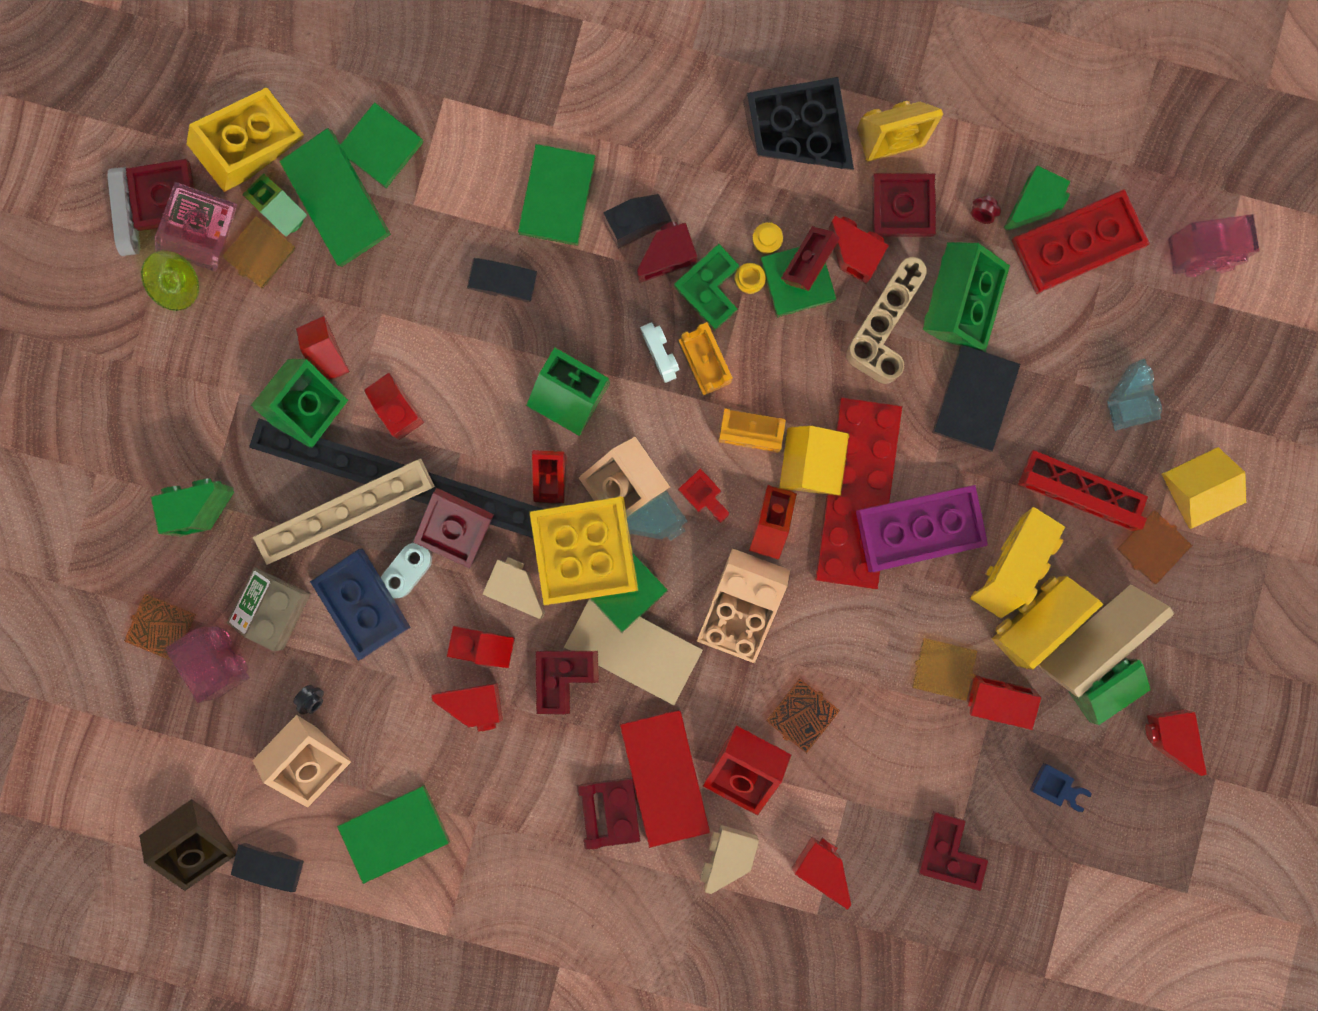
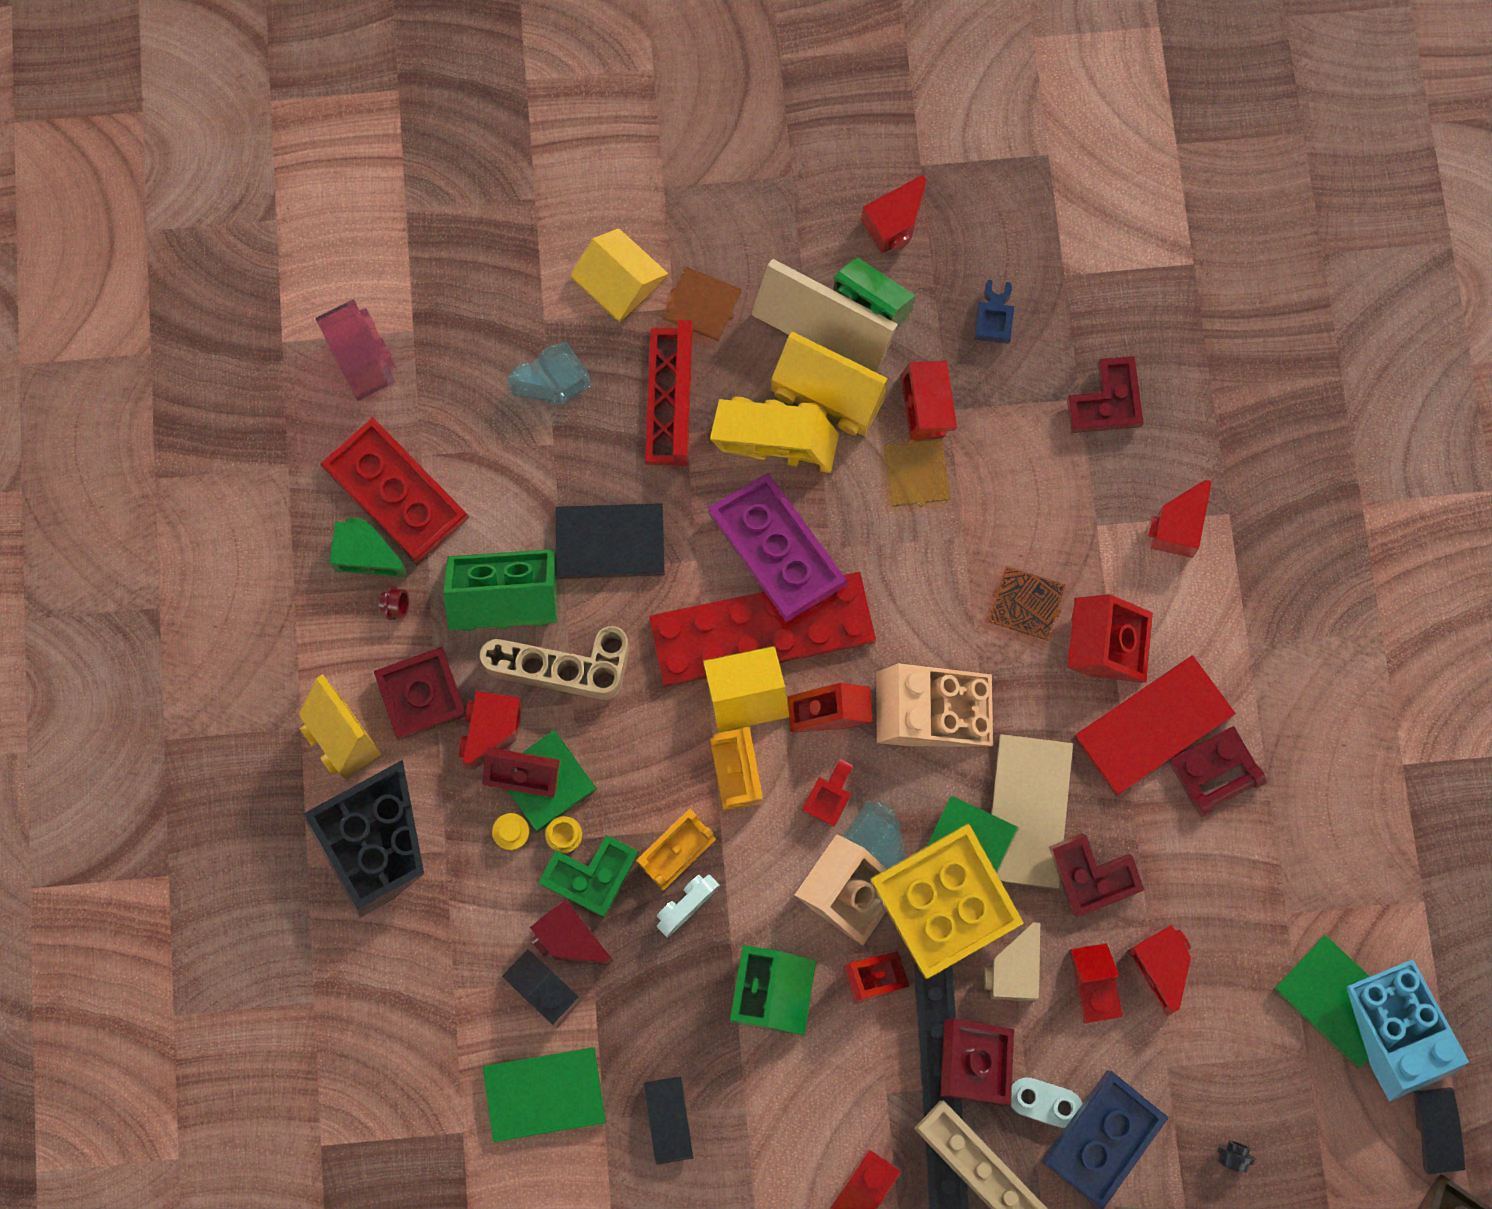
camera: 110 degrees left, 10 degrees down
light nougat slope [252,715,351,808] -> none
tan slope [700,825,759,894] -> none
none -> medium azure slope [1347,959,1469,1102]

